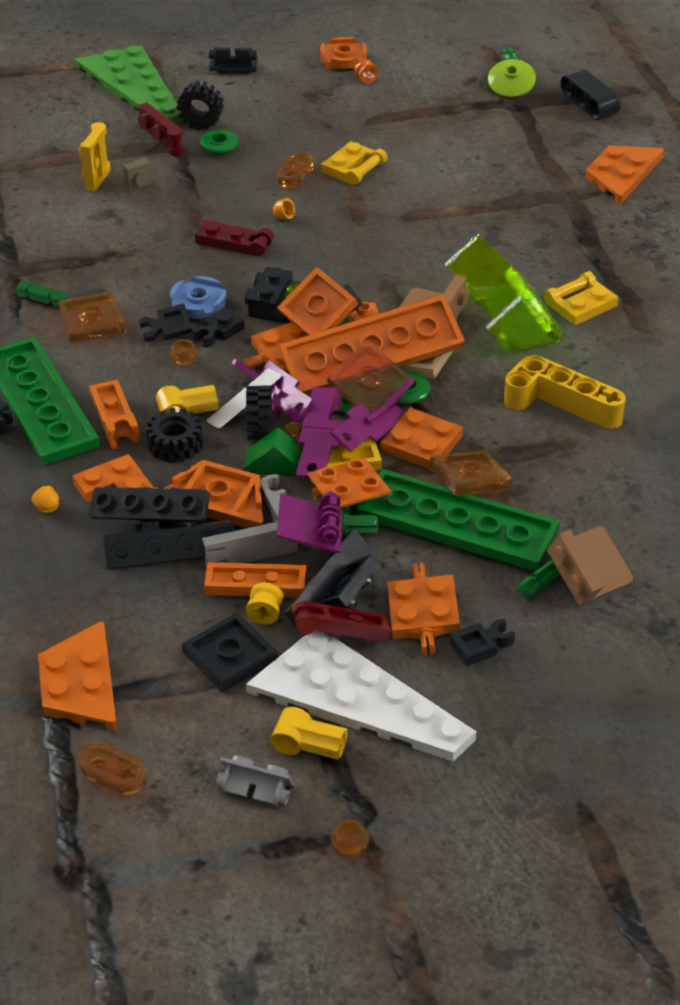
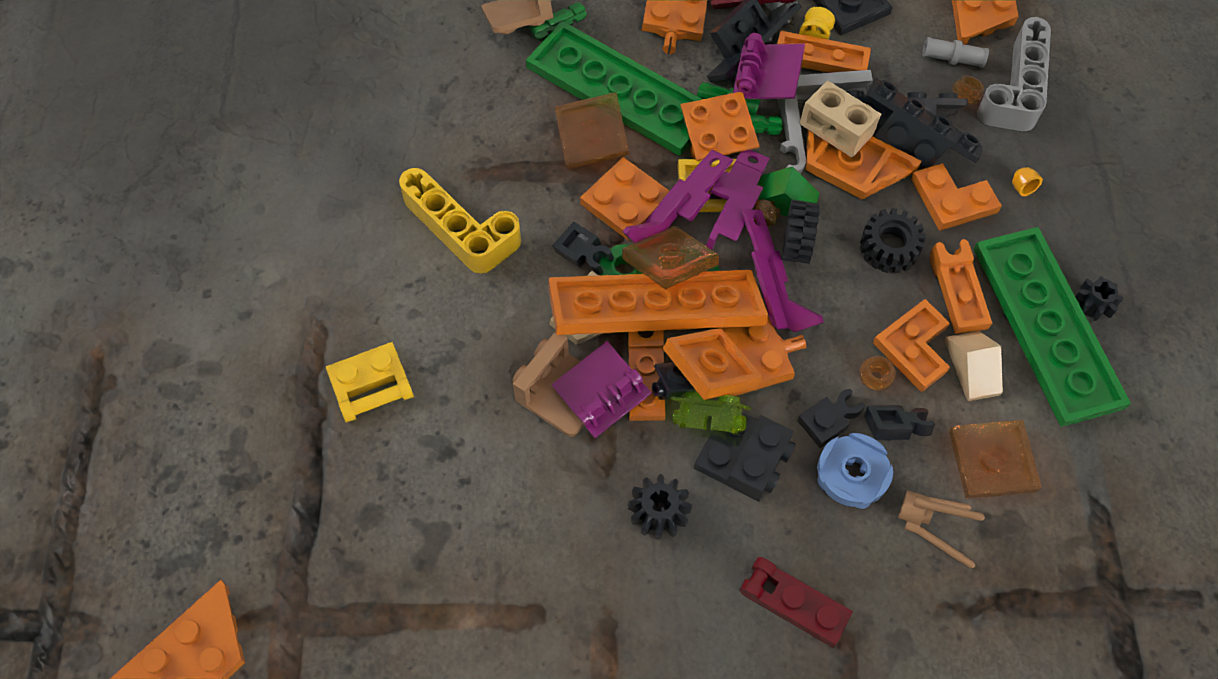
camera: 170 degrees left, 20 degrees up
green axle [16,281,69,308] -> none
yellow piece [156,385,219,414] -> none
white sticker [206,369,282,429] -> none
light orange hinge [272,198,295,220] -> none
clear neon green windscreen [445,233,565,352] -> none
none -> magenta hinge [551,341,652,438]
none -> black plate [552,221,614,275]
none -> black gear [628,474,692,540]
none -> tan brick [799,80,881,157]
none -> orange plate [873,299,950,393]
none -> medium nougat plant [898,490,985,568]
none -> light grey pin [922,37,989,68]
none -> tan slope [944,331,1003,402]
none -> clear orange plate [952,75,984,104]
none -> light grey beam [976,17,1051,131]

